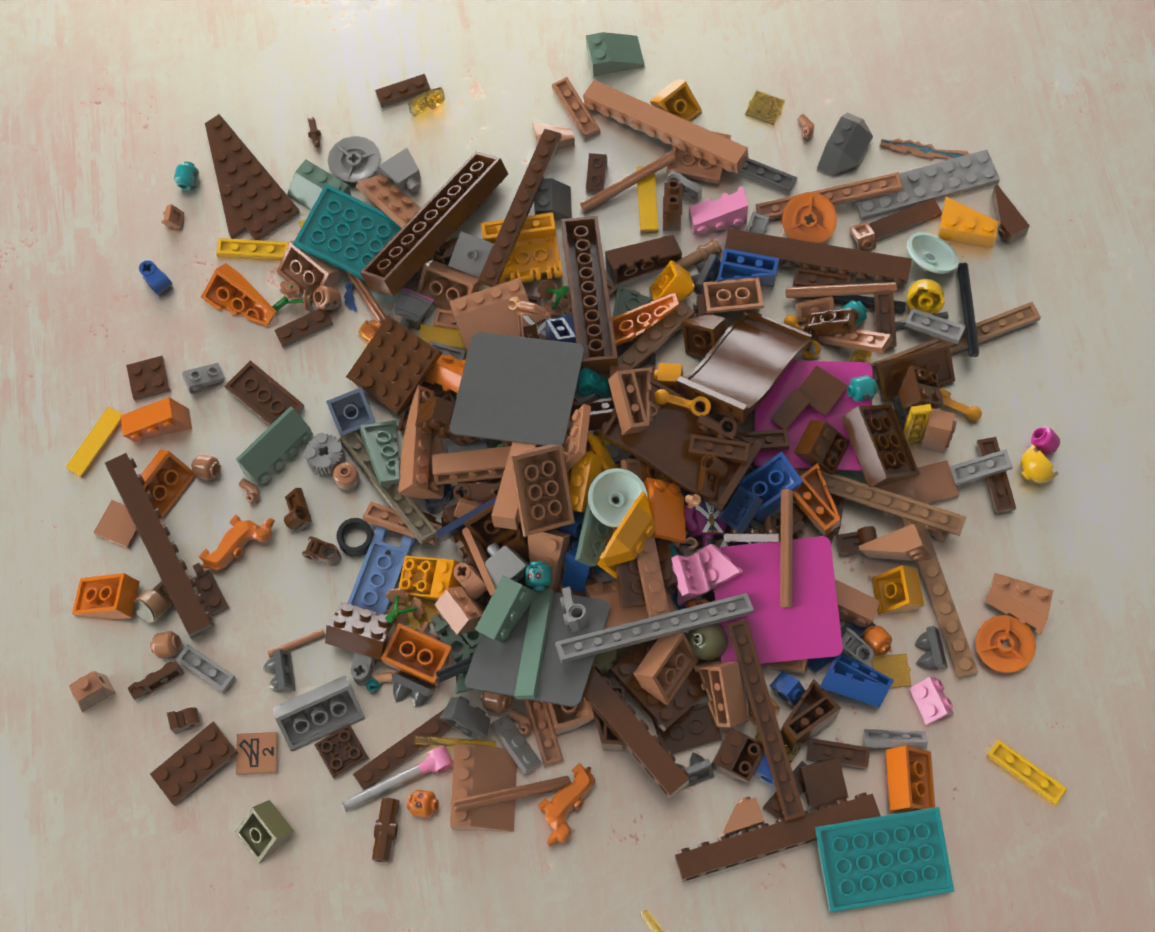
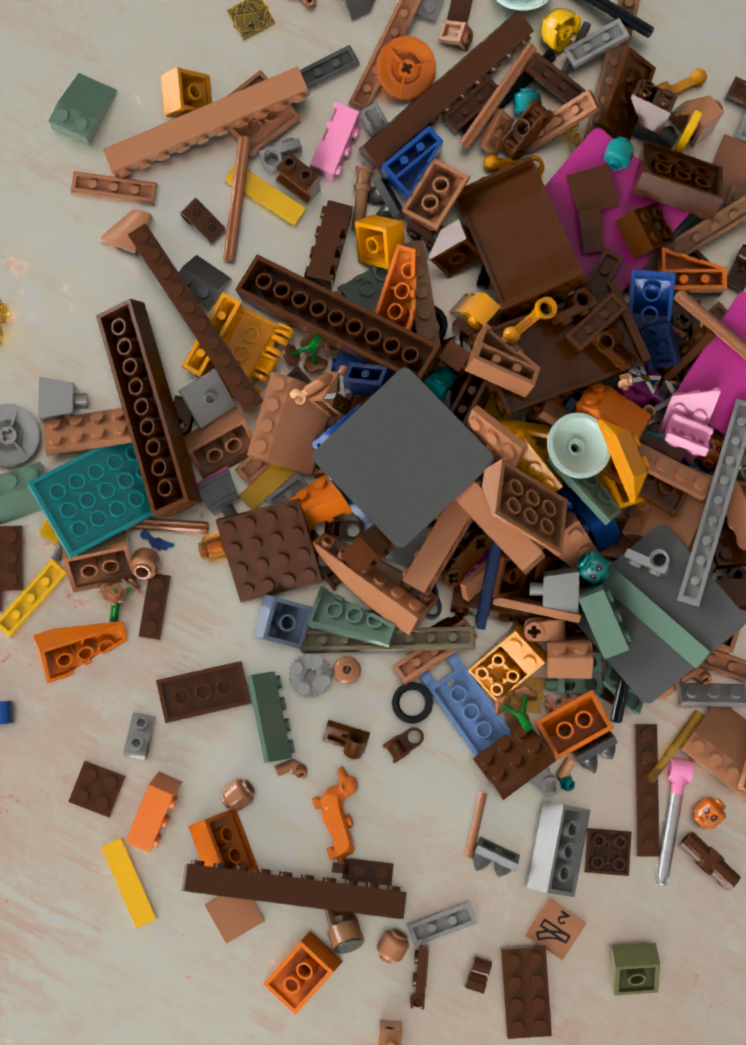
camera: 65 degrees left, 15 degrees up
dark grey slope [440,696,491,740] -> none

